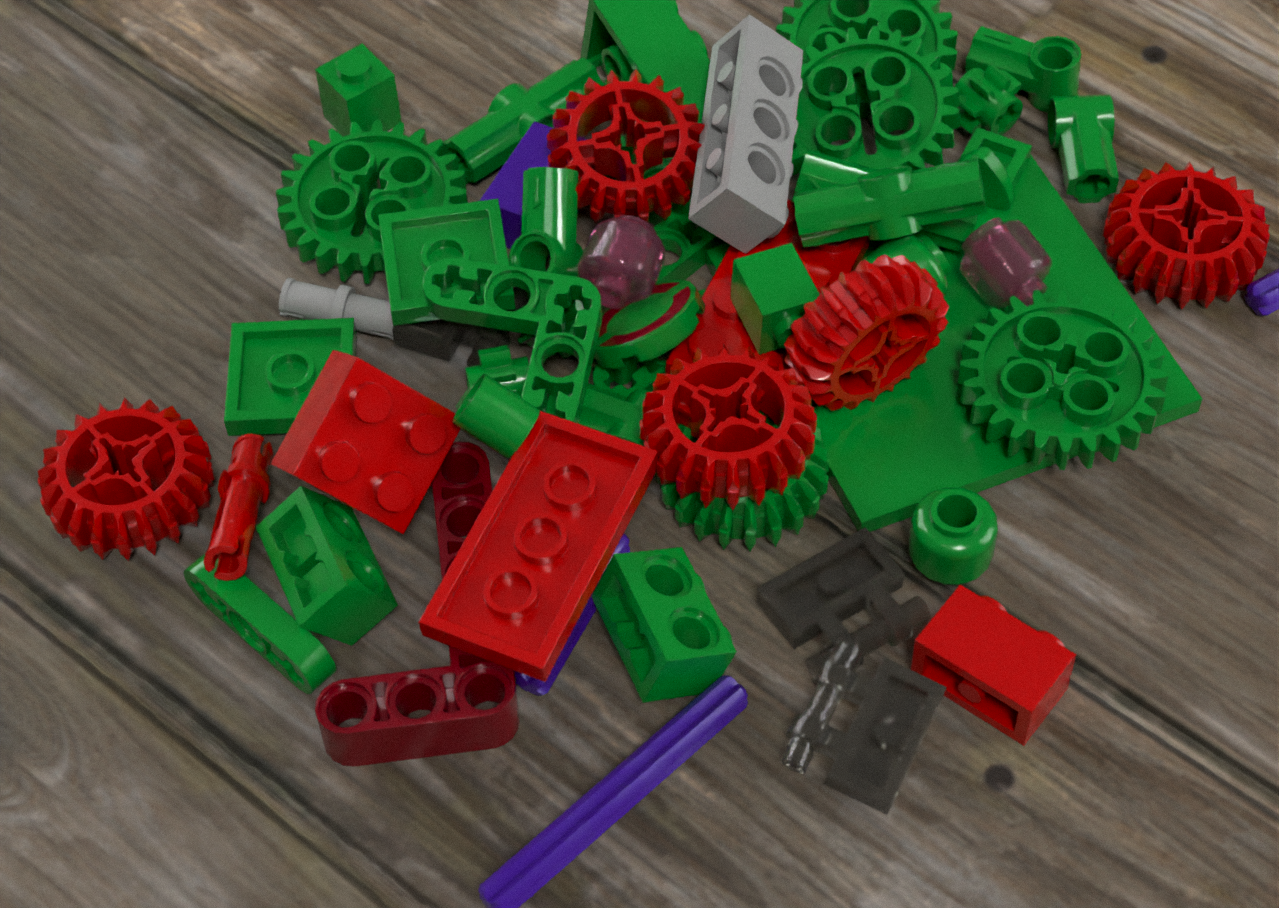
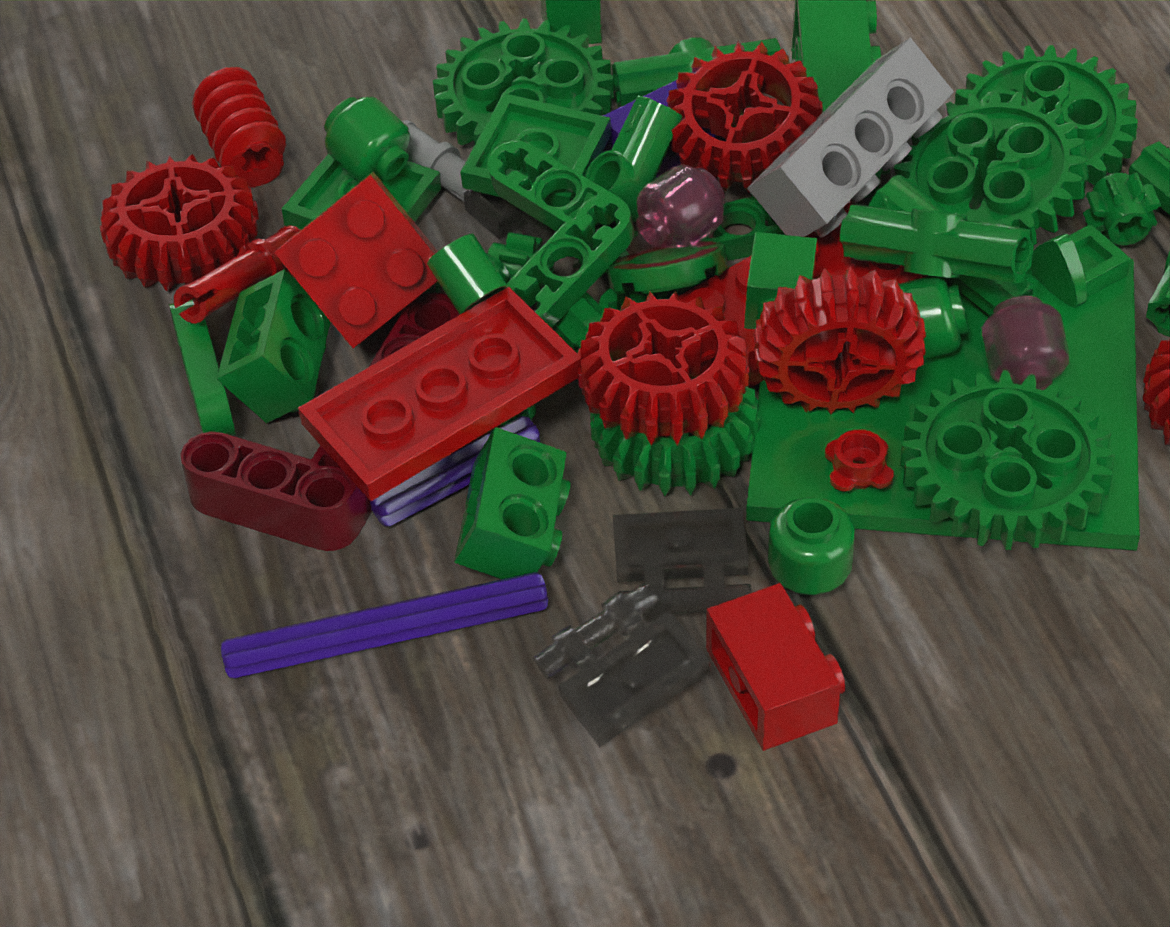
camera: 30 degrees right, 5 degrees down
none -> red piece [192,67,286,188]
none -> green head [324,96,410,182]
none -> red plate [825,429,894,491]

